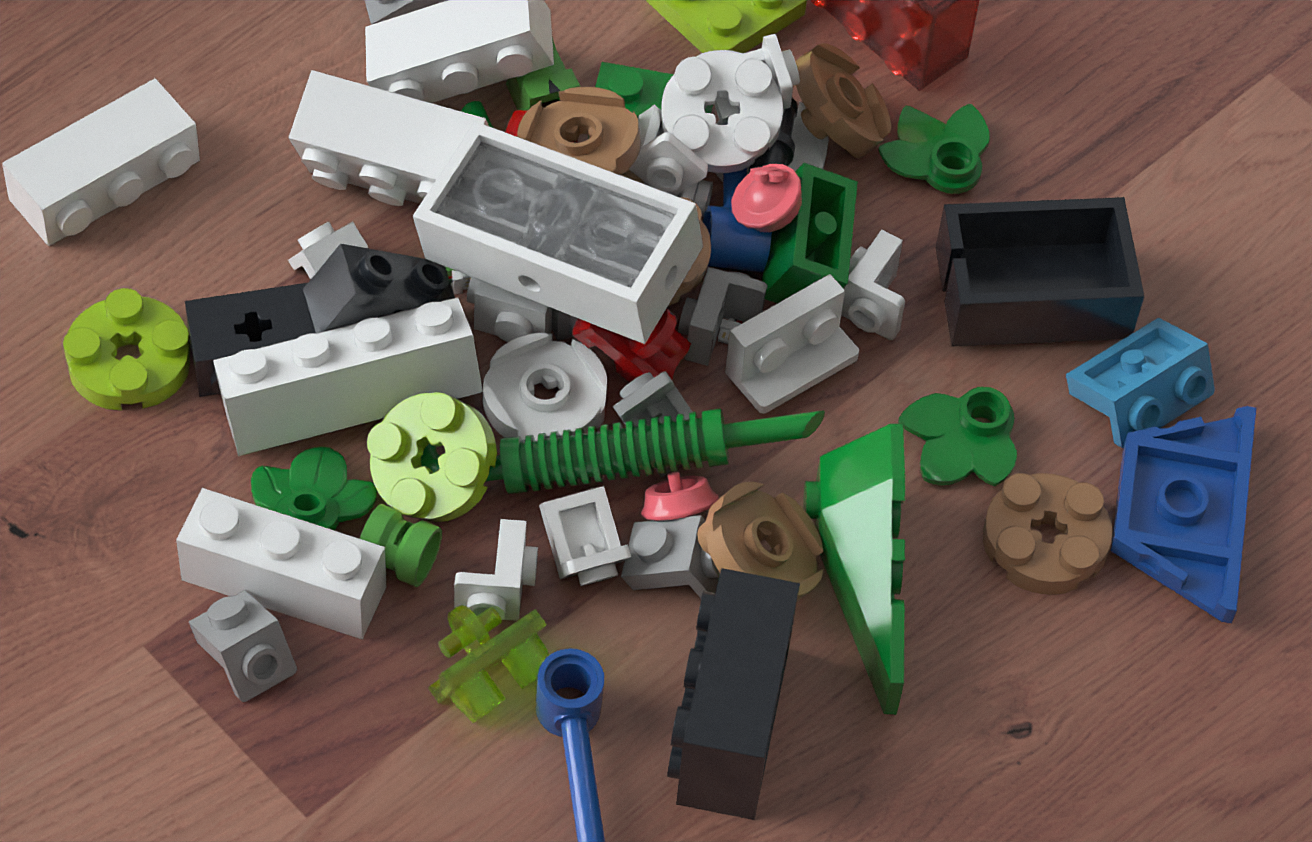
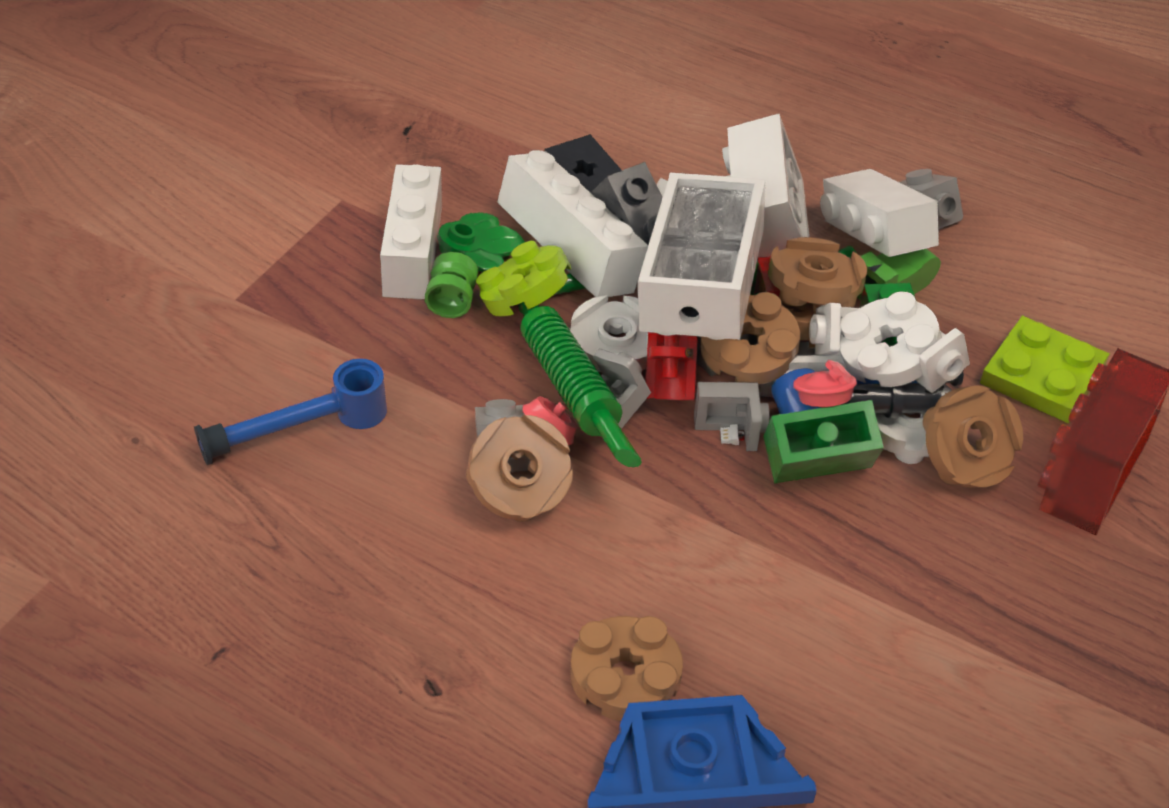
camera: 75 degrees right, 10 degrees down
white brick [2,78,200,246] -> none
lime plate [63,288,191,410] -> none
light grey bracket [189,590,297,702] -> none
clear neon green hips [428,605,550,723] -> none
white bracket [454,519,538,623] -> none
white bracket [539,486,631,586] -> none
black piece [667,568,800,820] -> none
white bracket [725,274,859,414] -> none
green wedge [803,424,905,715] -> none
white bracket [841,230,905,340] -> none
green plate [878,104,990,194] -> none
green plate [898,387,1017,486] -> none
black piece [935,197,1144,346] -> none
dark azure bracket [1066,317,1215,448] -> none

